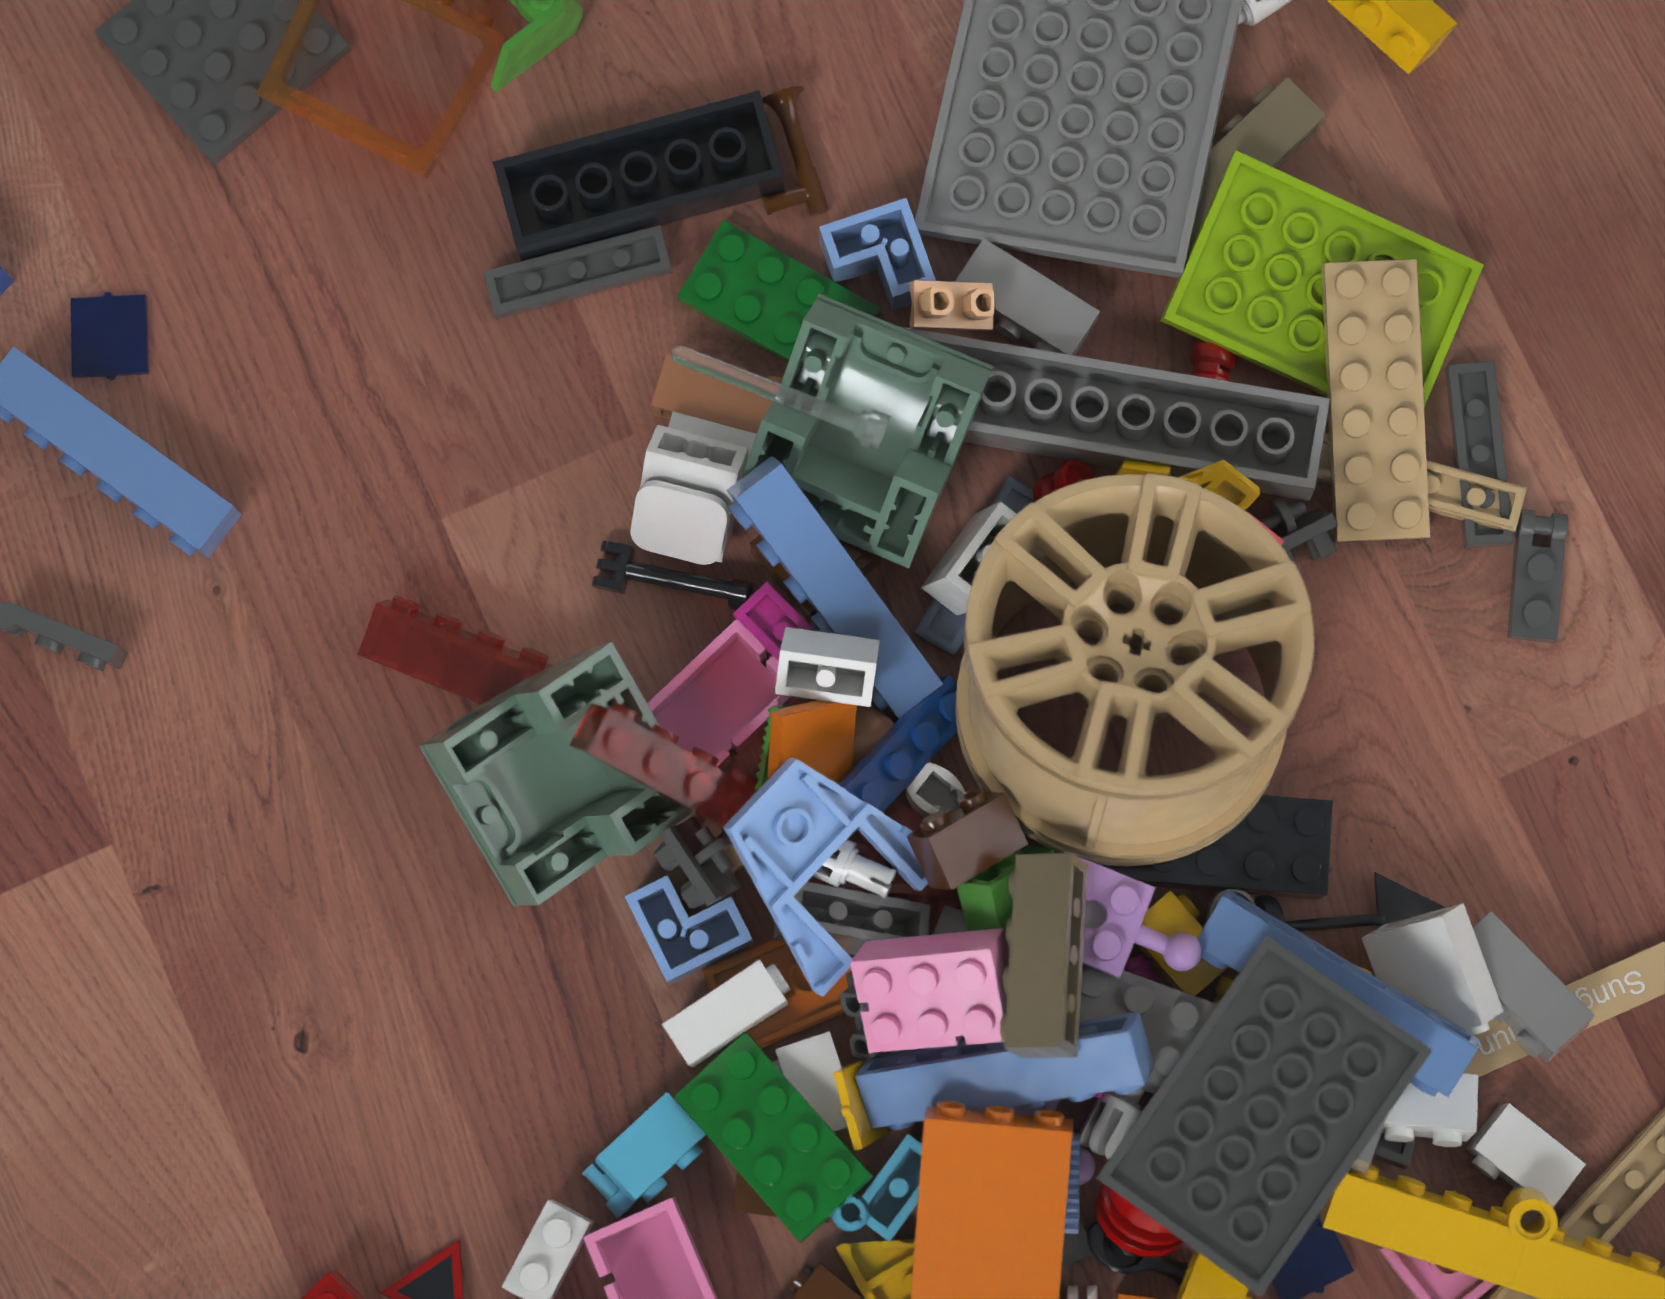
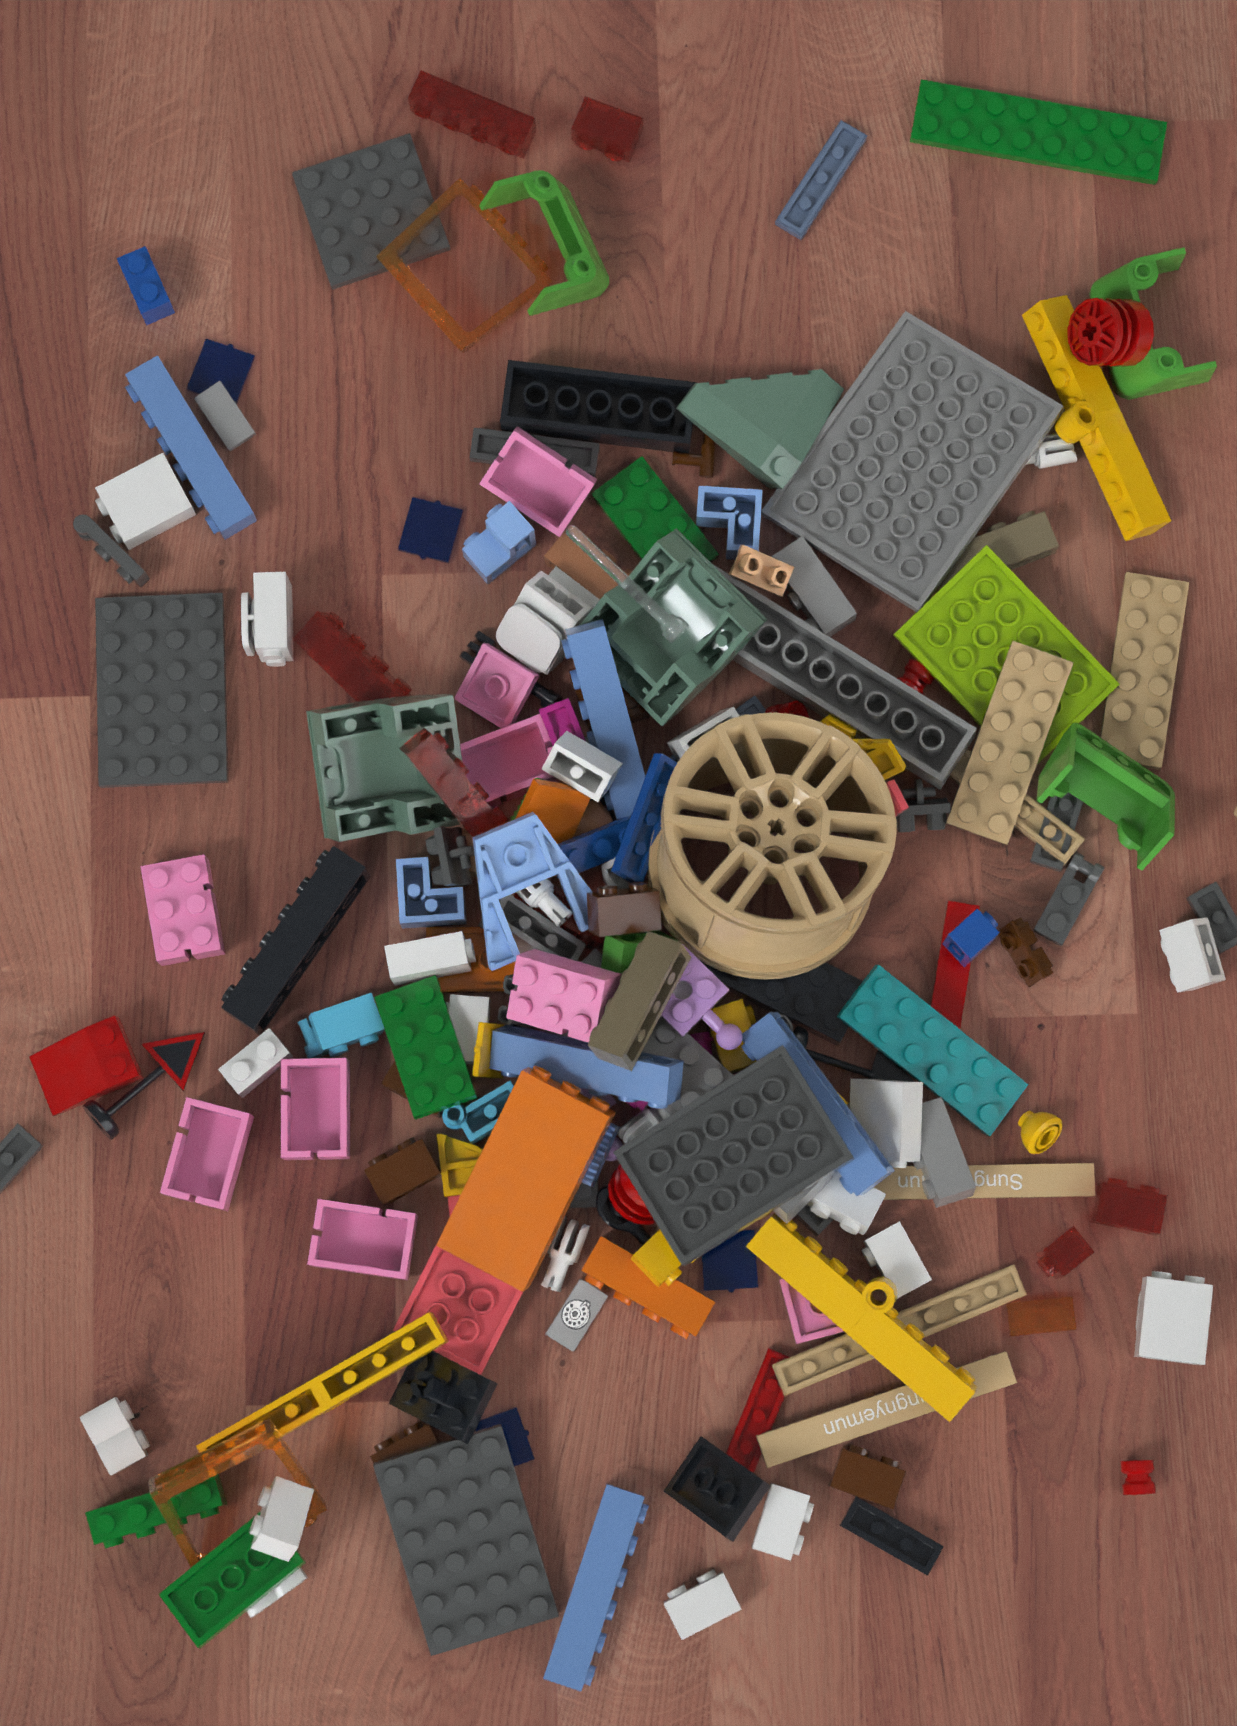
camera: 25 degrees right, 0 degrees up
none -> white brick [95,453,196,550]
none -> dark grey plate [95,593,228,788]
none -> bright pink piece [140,854,225,966]
none -> light grey tile [194,381,256,452]
none -> black brick [221,846,371,1036]
none -> white brick [241,572,294,667]
none -> clear blue piece [398,497,463,564]
none -> bright pink plate [454,643,540,728]
none -> light blue brick [462,501,536,585]
none -> bright pink piece [479,426,597,537]
none -> blue plate [611,753,677,883]
none -> sand green slope [676,369,844,489]
none -> teal plate [837,964,1029,1136]
none -> red tile [930,900,980,1029]
none -> blue brick [942,909,1000,968]
none -> reddish brown hinge [998,917,1054,987]
none -> yellow brick [1018,1110,1062,1154]
none -> bright green windscreen [1037,723,1175,871]
none -> tan plate [1100,572,1189,770]

